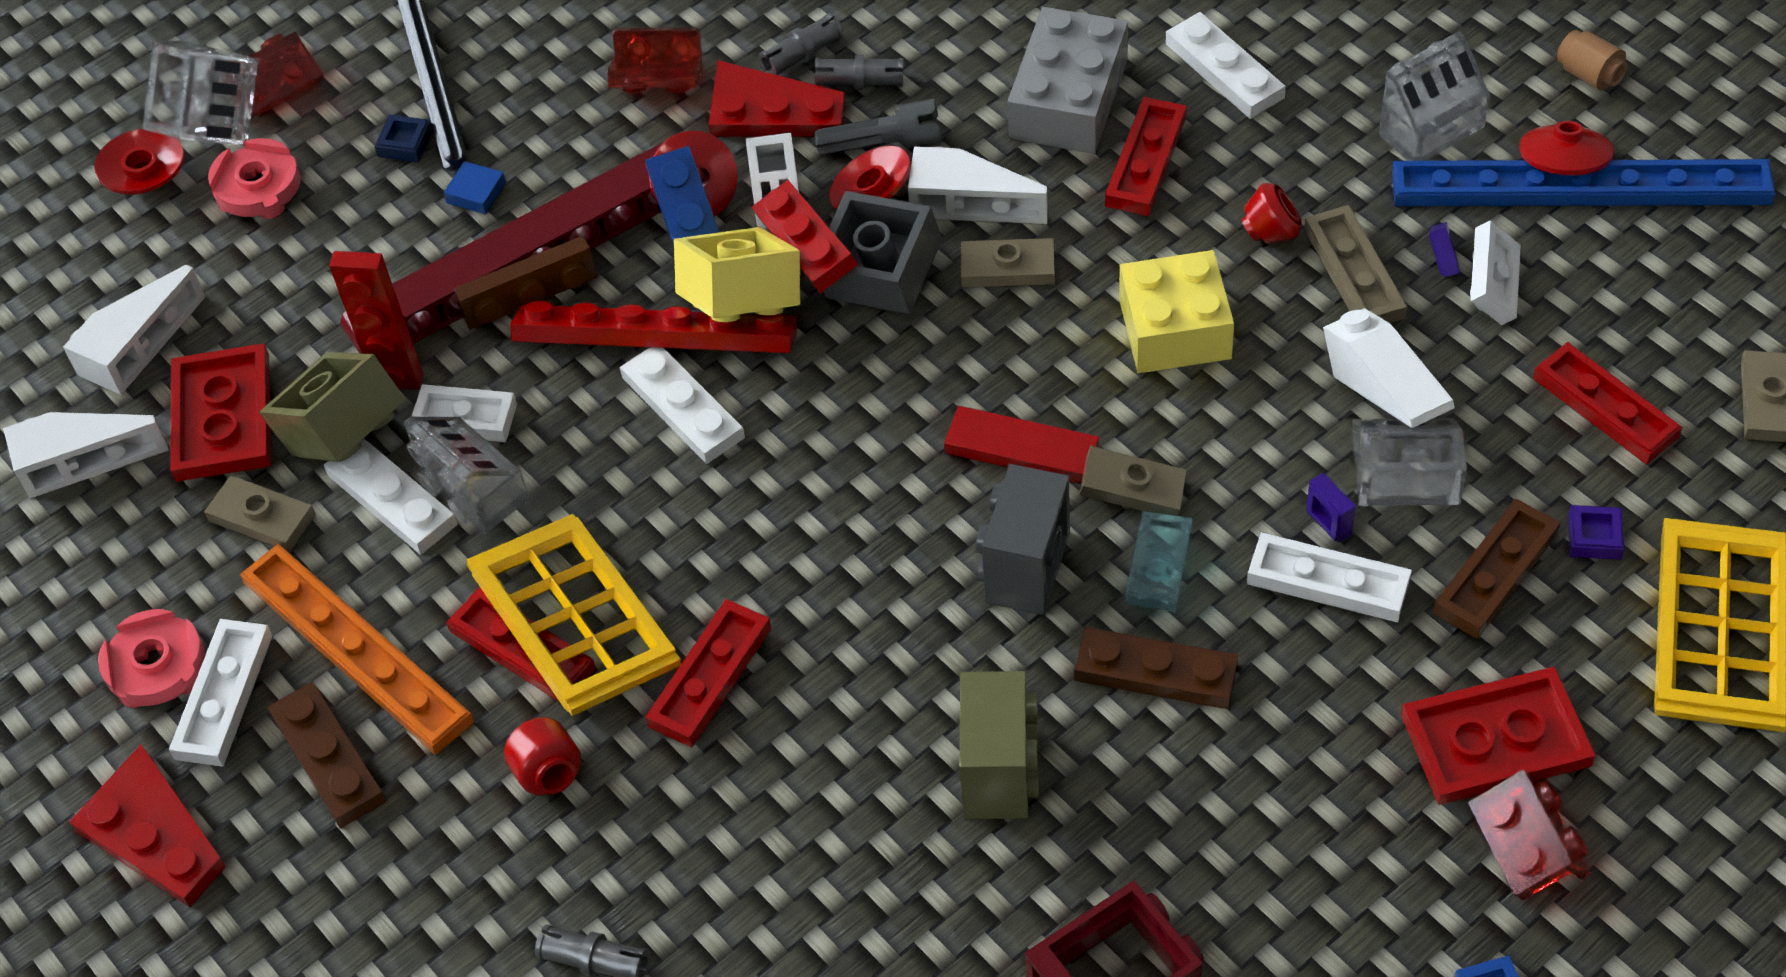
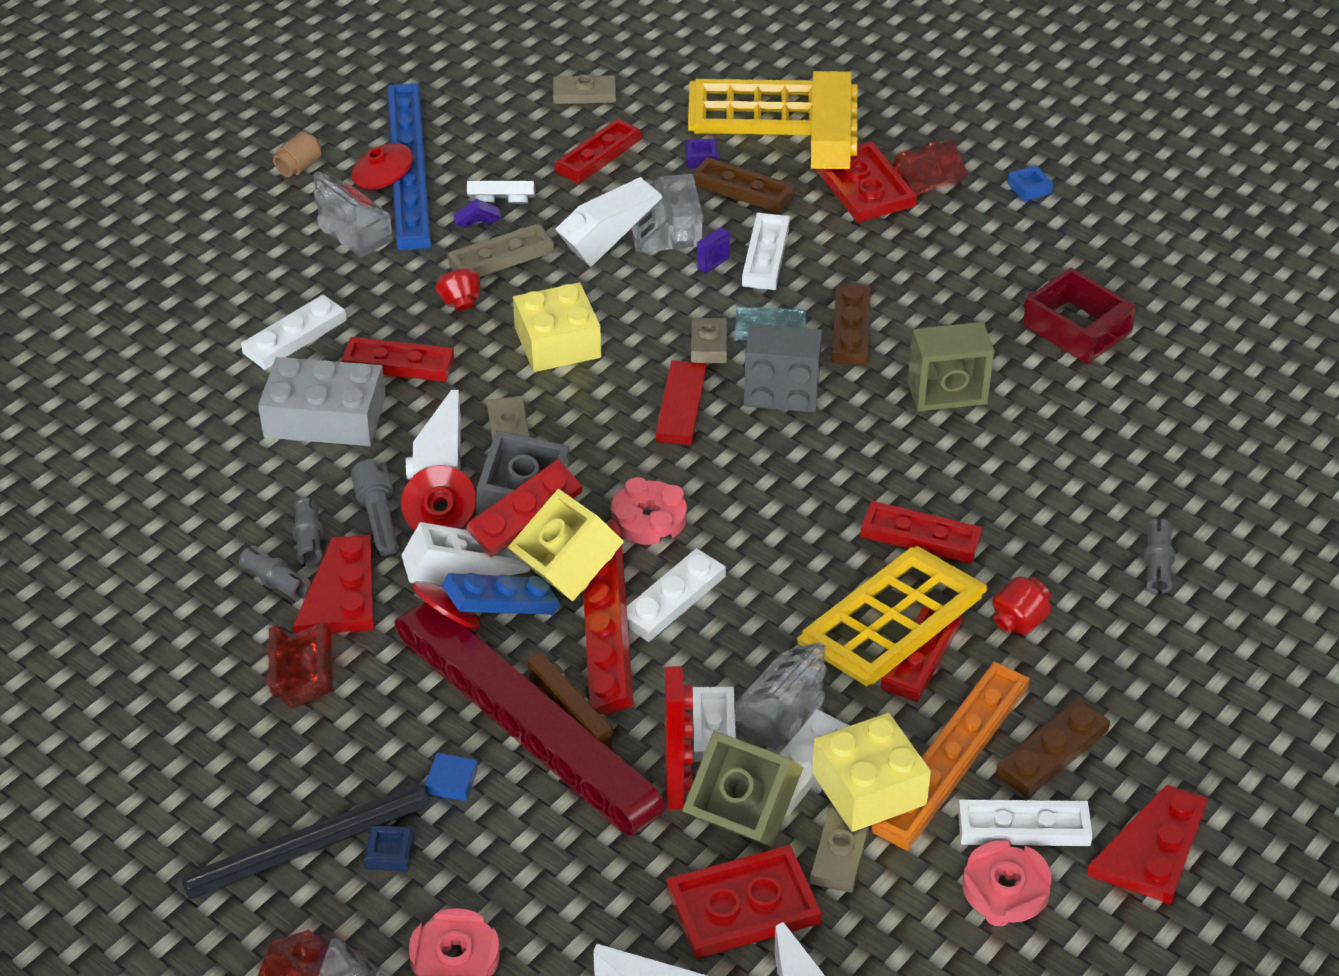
camera: 105 degrees left, 10 degrees down
none -> coral plate [611,477,687,545]
none -> yellow brick [811,71,857,169]
none -> light yellow brick [812,712,931,833]

